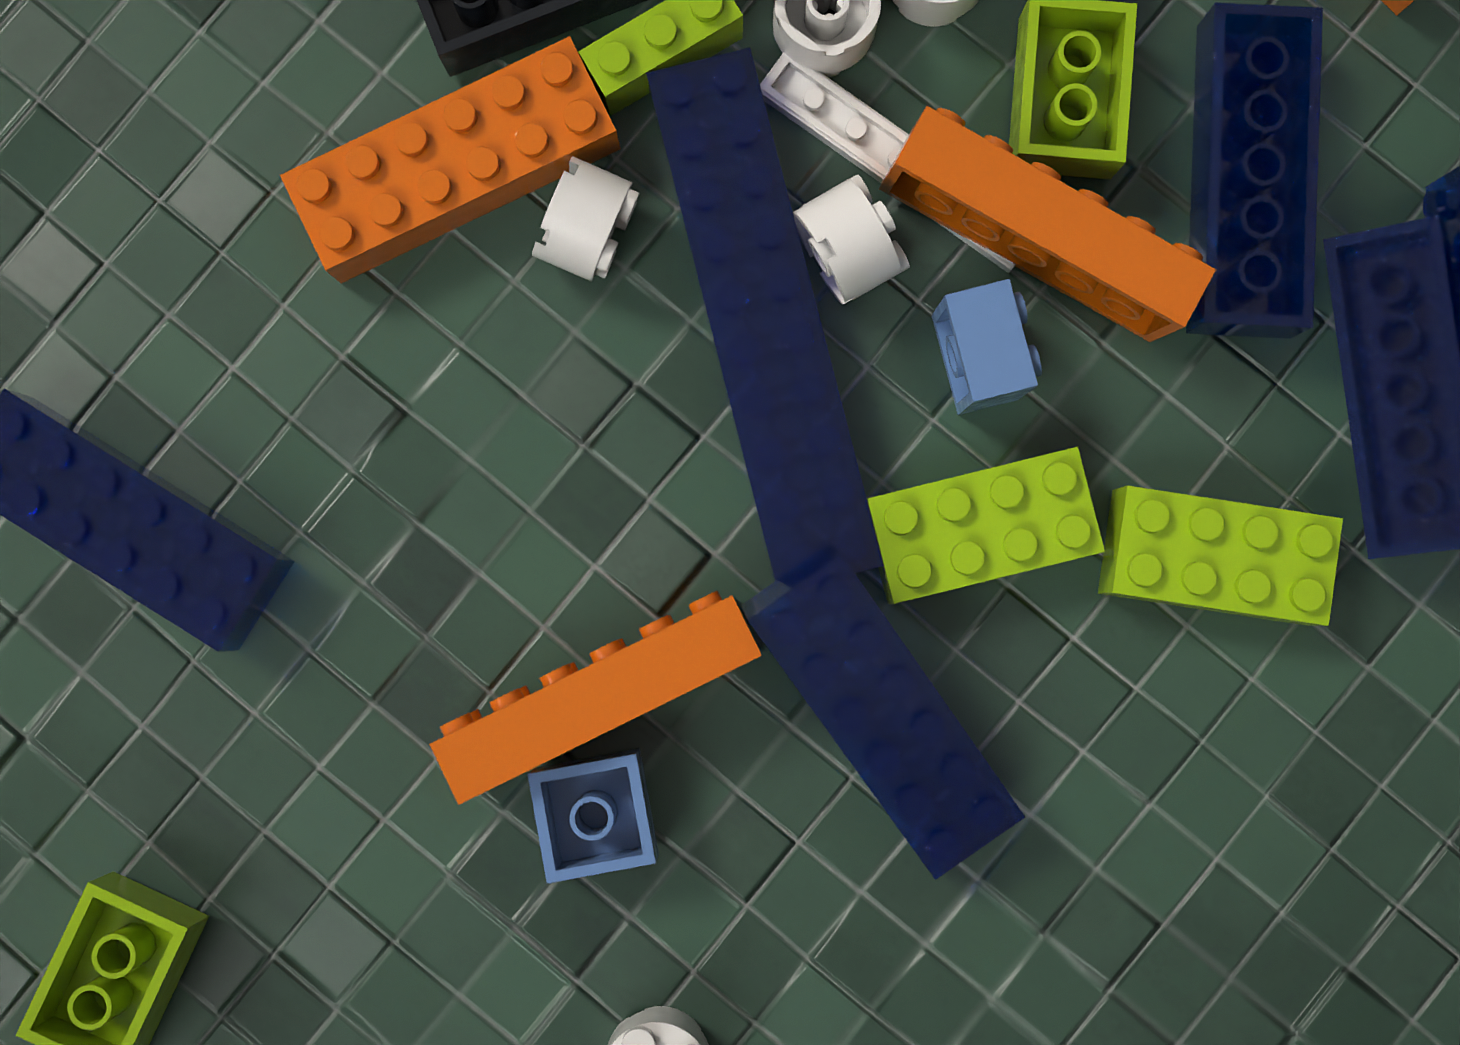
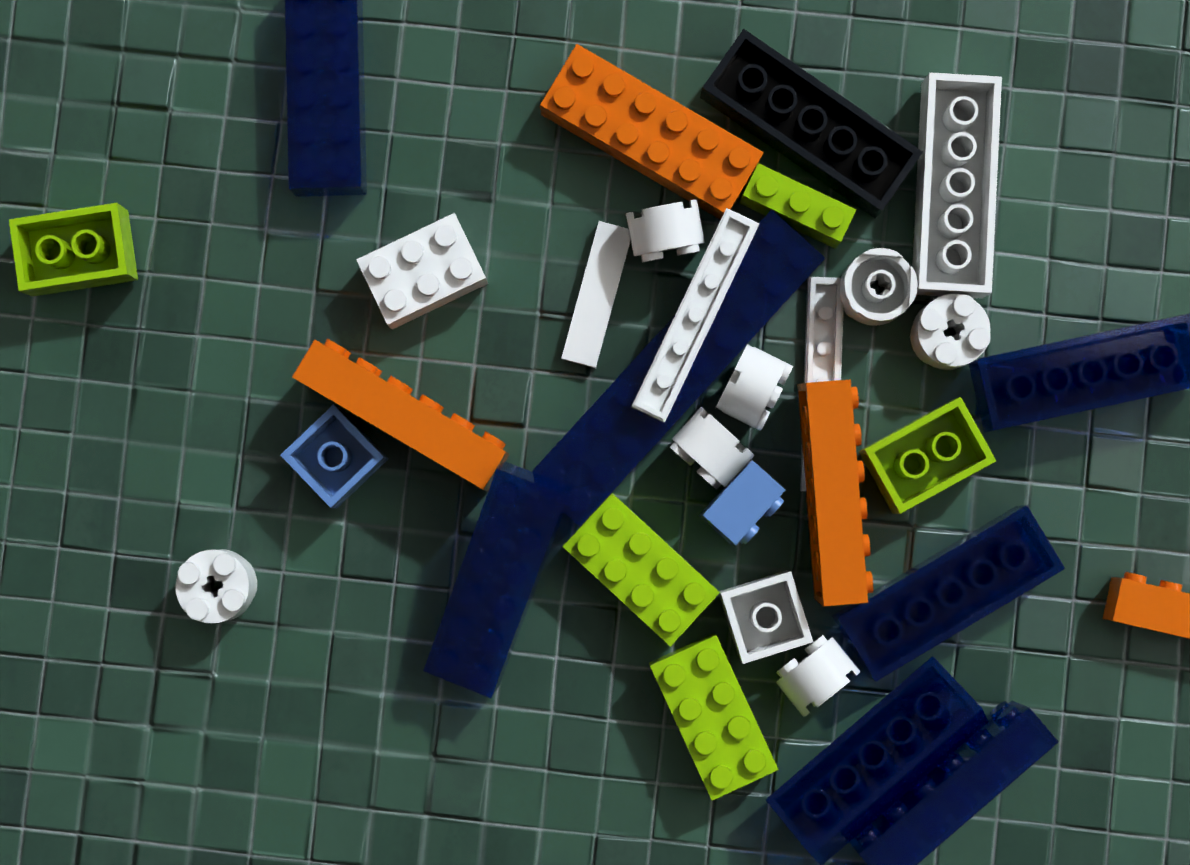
camera: 55 degrees right, 0 degrees up
none -> white brick [356,213,488,330]
none -> white tile [561,221,631,369]
none -> white tile [632,208,759,423]
none -> white brick [670,407,755,489]
none -> white brick [719,570,813,664]
none -> white brick [776,635,861,717]

